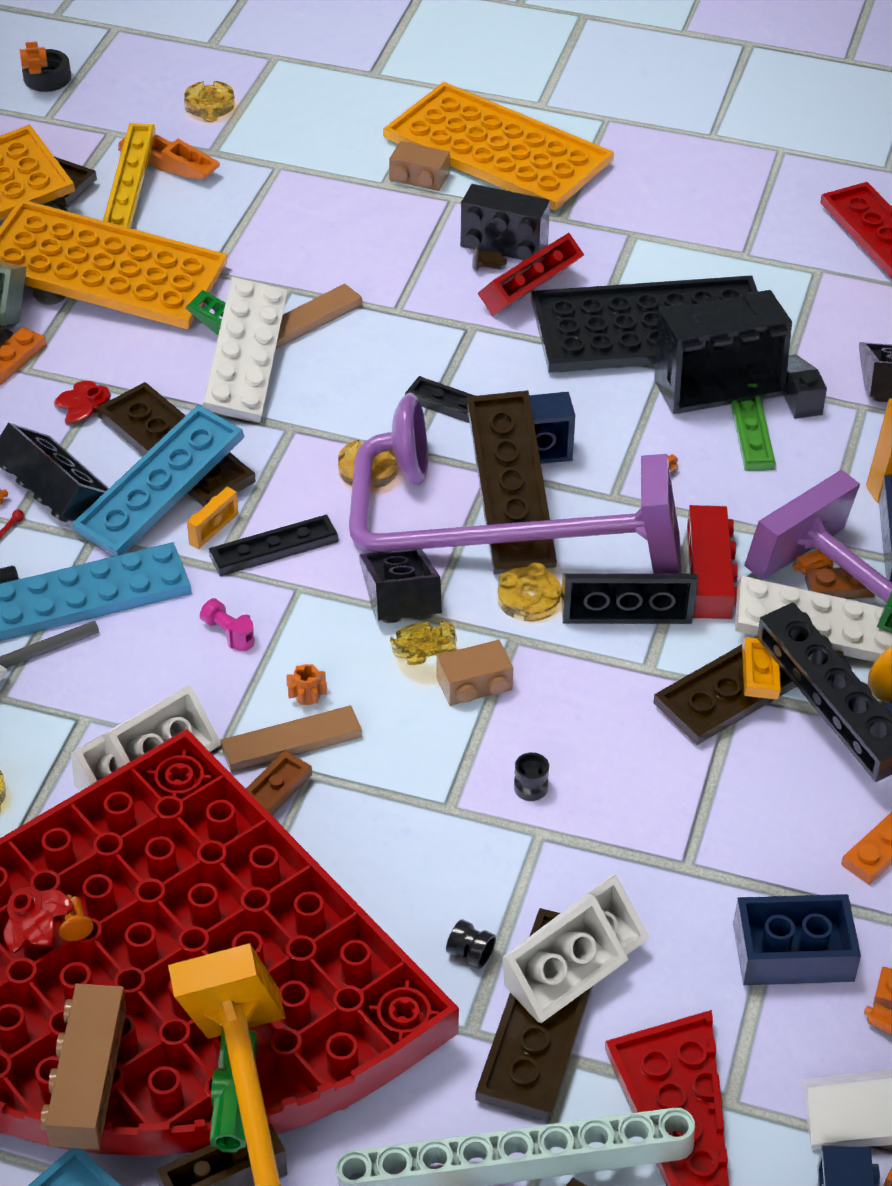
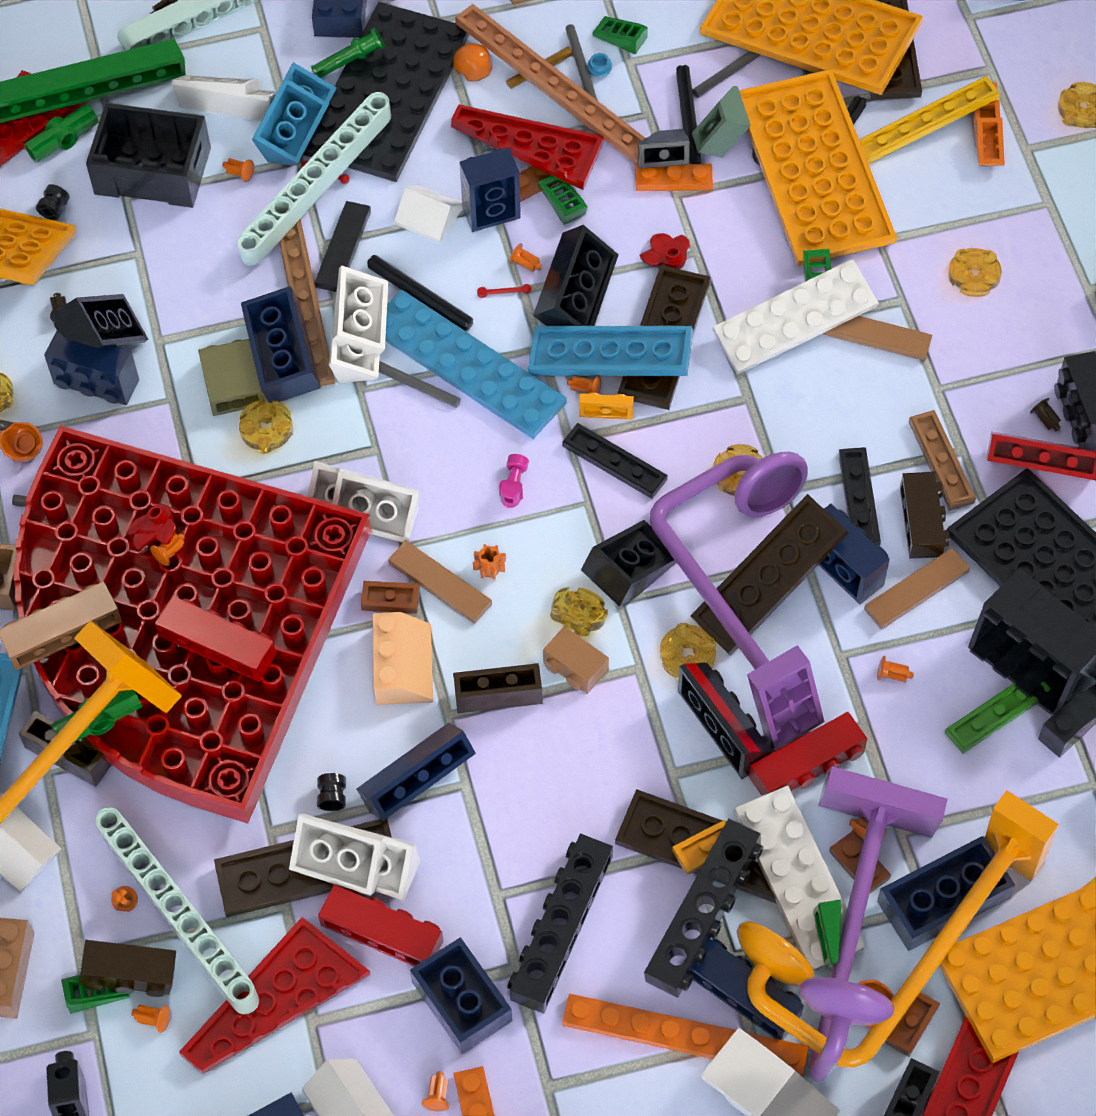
camera: 60 degrees right, 15 degrees up
black wheel [514,752,550,801] -> none
none -> brick [155,596,276,682]
none -> red brick [318,884,444,967]
none -> dark blue brick [356,722,476,821]
none -> light nougat slope [373,612,433,705]
none -> dark brown brick [453,663,543,713]
none -> black brick [507,833,613,1014]
none -> orange piece [567,376,601,394]
none -> medium nougat tile [864,548,970,630]
none -> dark brown brick [900,472,949,559]
none -> medium nougat tile [908,410,976,511]
none -> clear yellow plate [948,248,1002,297]

